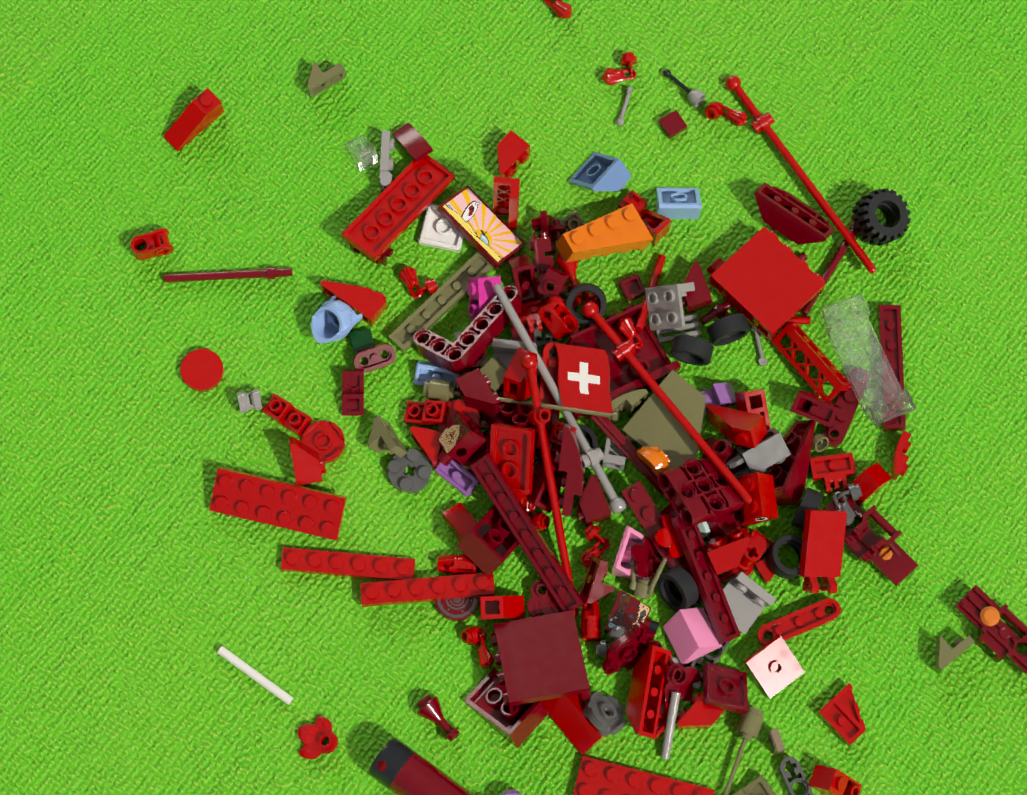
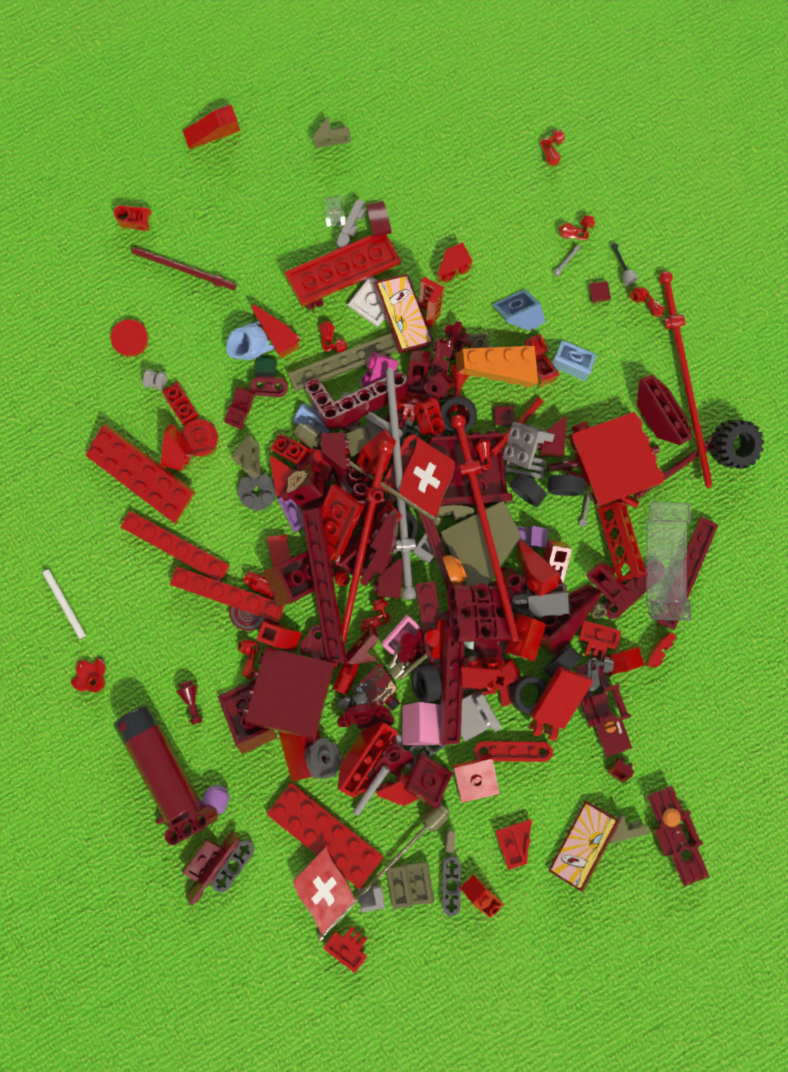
camera: 25 degrees right, 10 degrees up
none -> tile [548,801,621,892]
none -> dark red tile [607,756,635,784]

